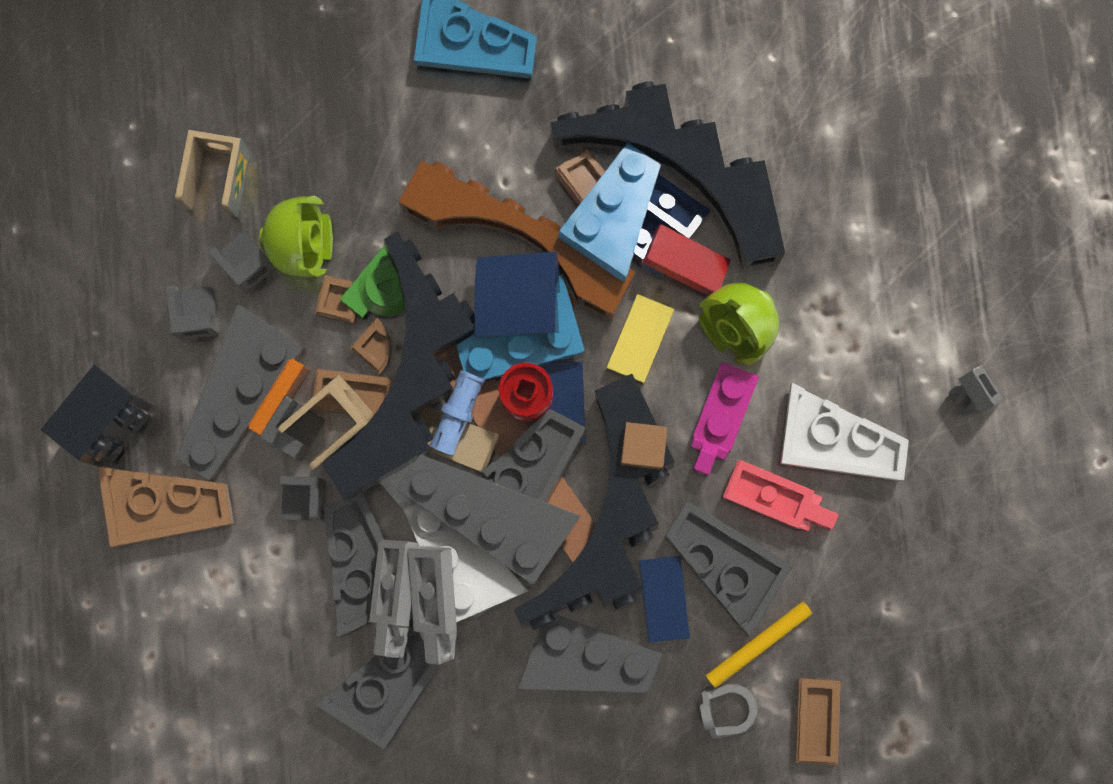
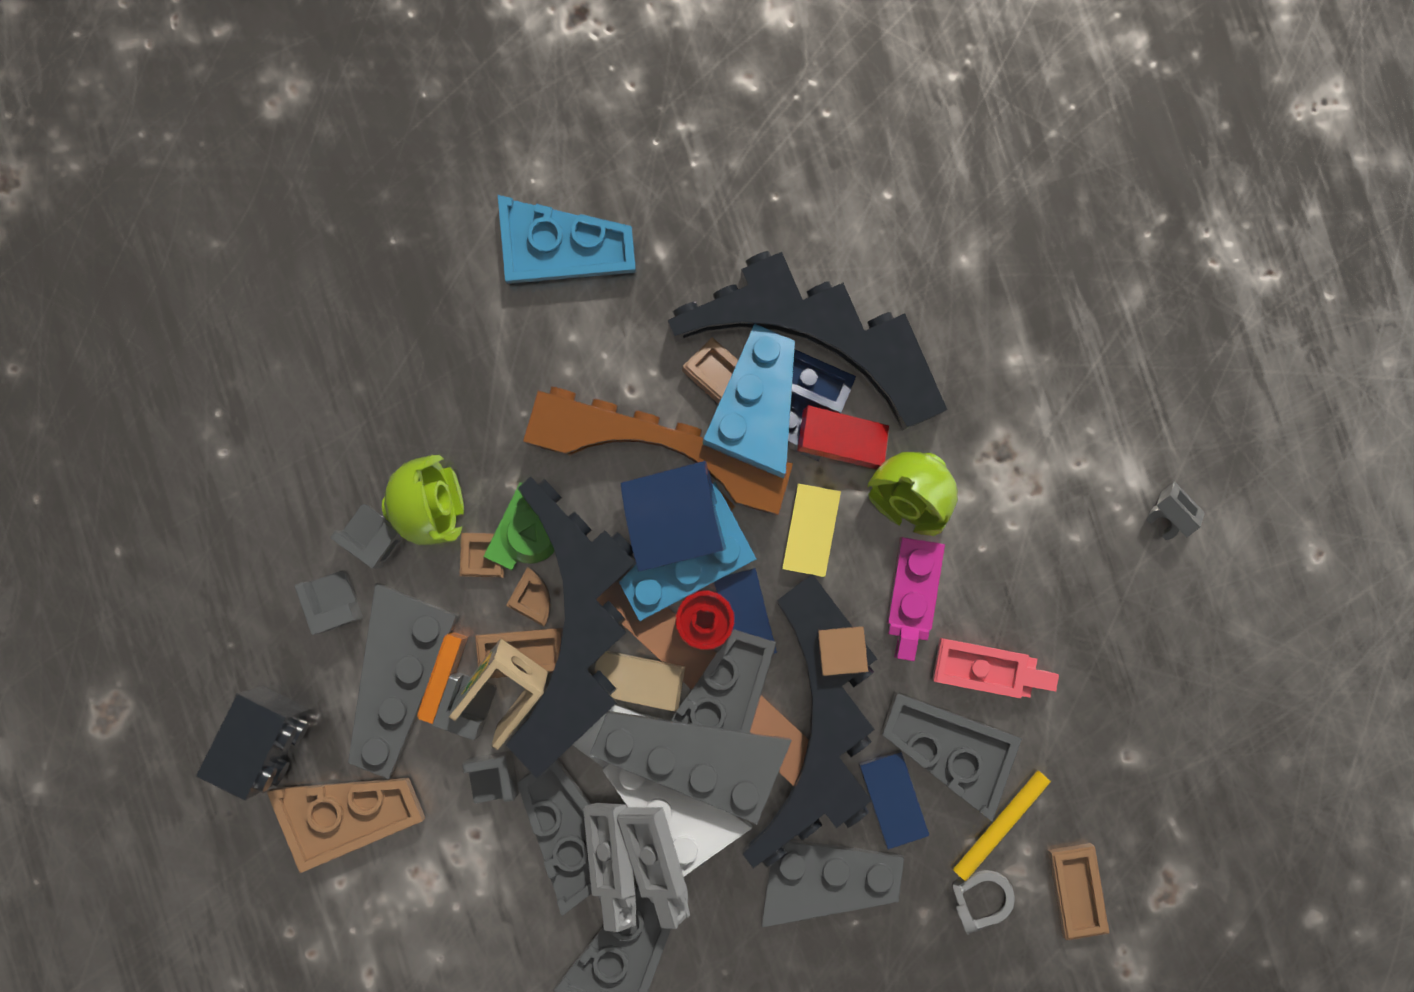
camera: 20 degrees left, 5 degrees up
tan piece [175,130,250,218] -> none
light blue pin [429,370,485,456] -> none
white wing [780,383,909,482] -> none

